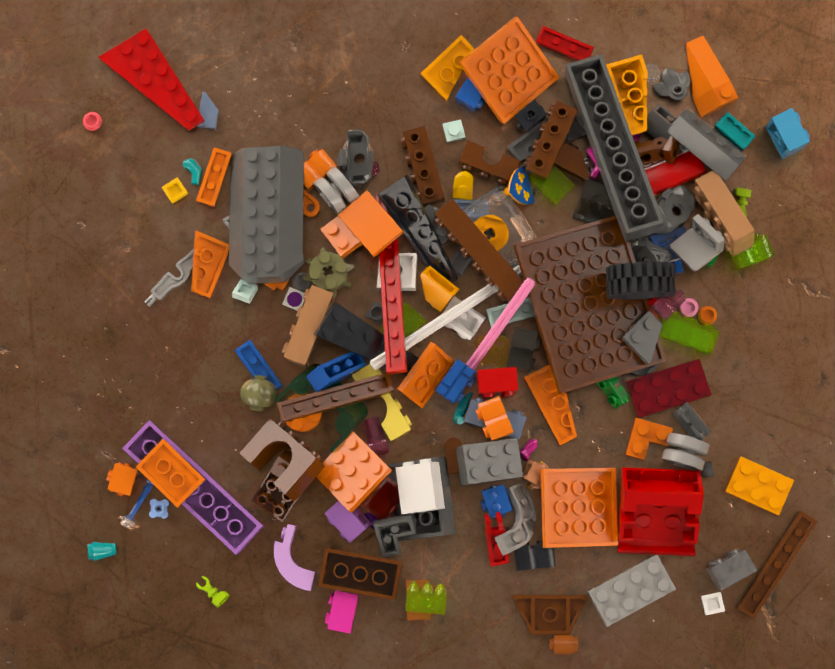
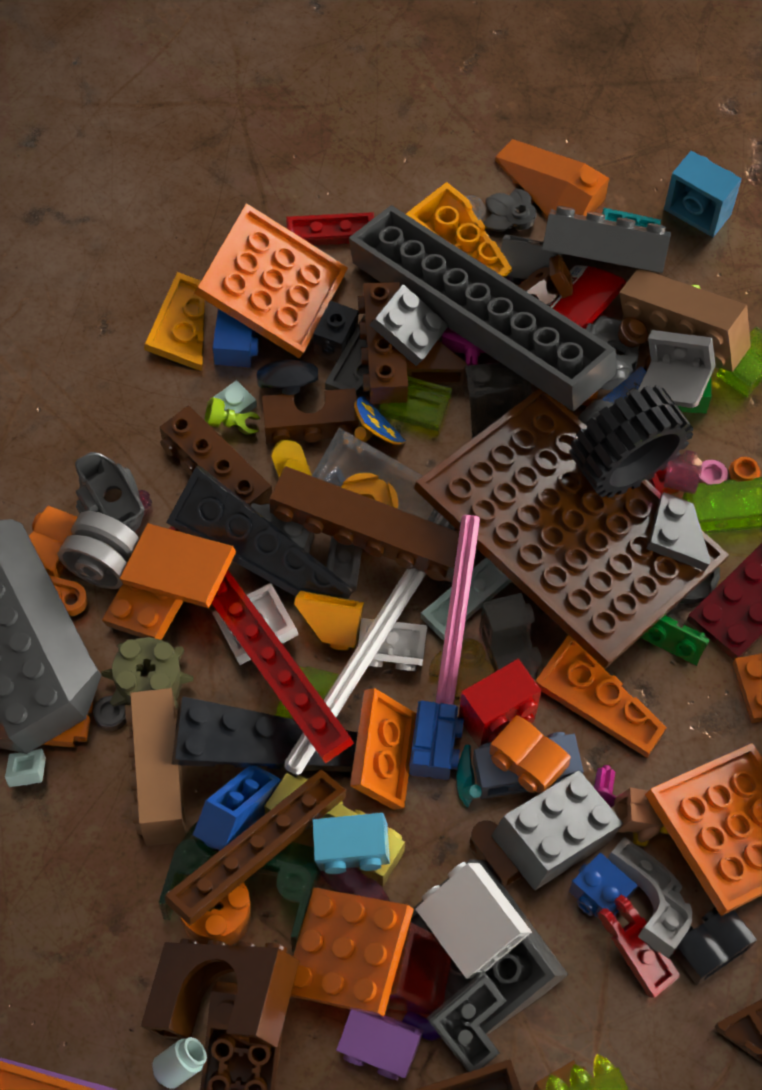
camera: 30 degrees left, 20 degrees down
blue tile [234,339,283,391] -> none
olive plant [240,375,277,411] -> none
tile [282,287,305,311] -> none
dark grey plate [366,302,383,325] -> none
none -> light aqua brick [152,1037,207,1089]
none -> lime piece [204,397,261,435]
none -> black dish [256,359,319,395]
none -> medium azure brick [313,813,390,874]
none -> dark grey plate [370,284,449,366]
none -> reddish brown plate [618,318,648,348]

